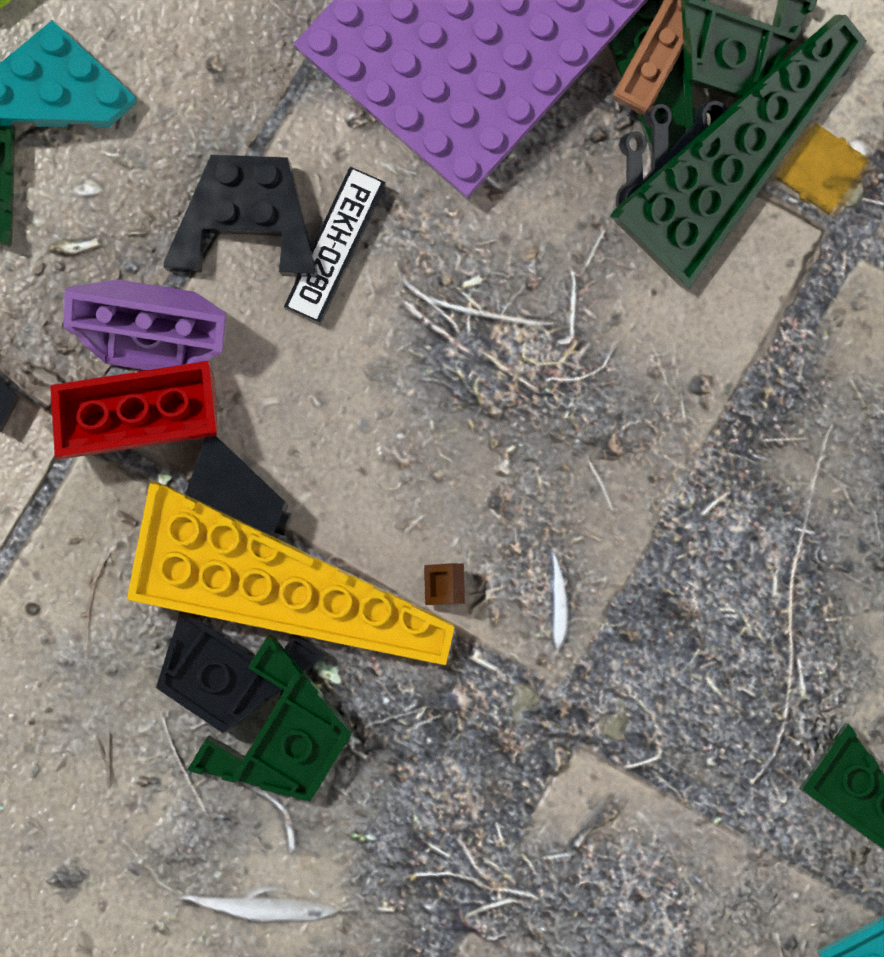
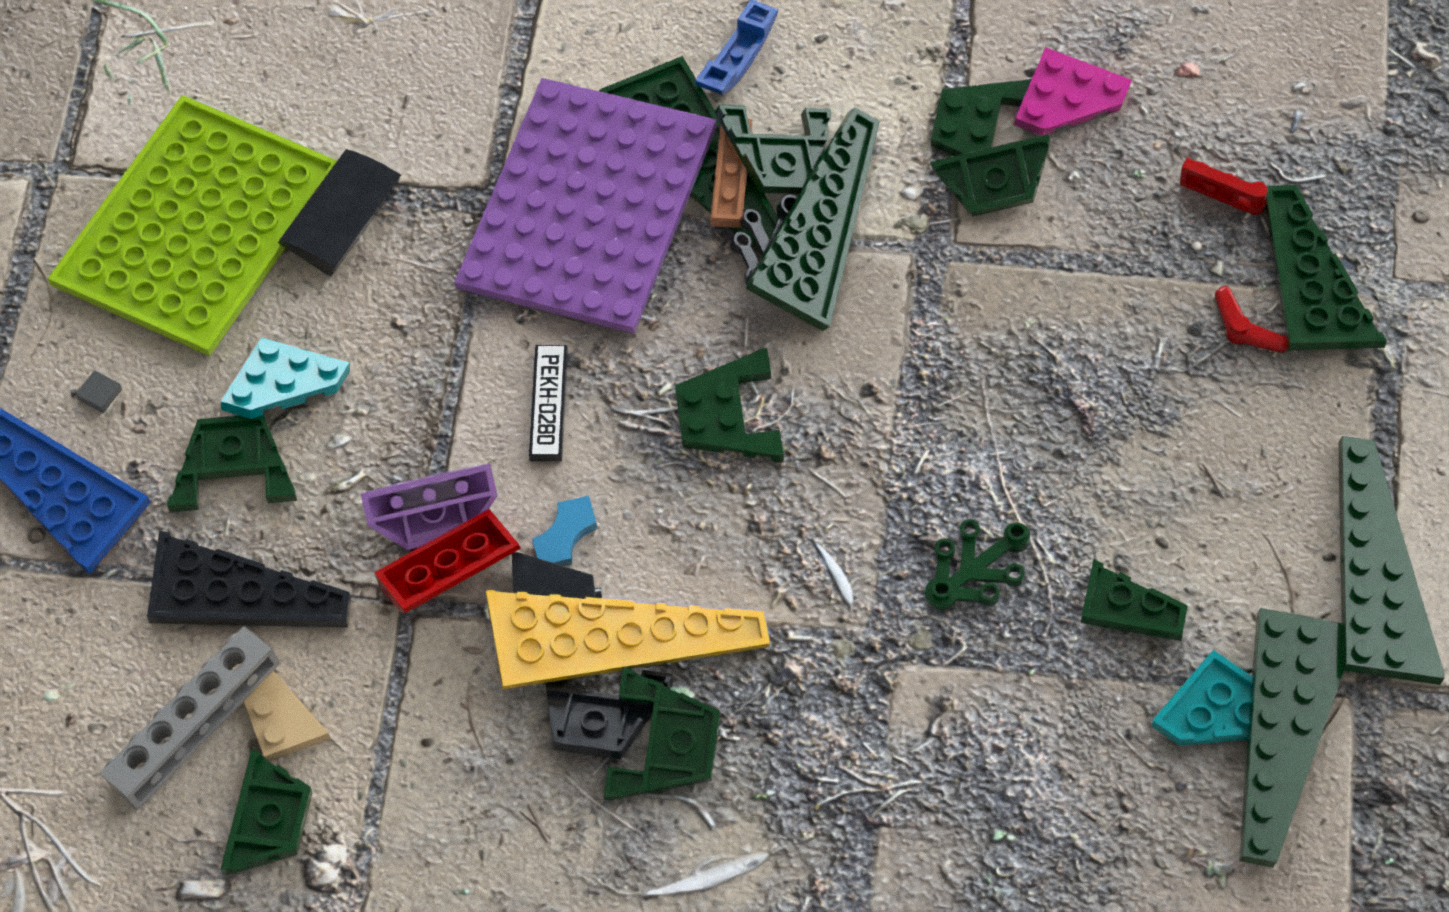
camera: 20 degrees left, 25 degrees down
black wing [163,155,318,278] -> none
reddish brown plate [424,563,465,605] -> none
clear yellow piece [776,123,869,215] -> none
none -> dark azure tile [532,495,597,566]
none -> dark green wing [675,348,784,462]
none -> dark green plant [925,519,1030,610]

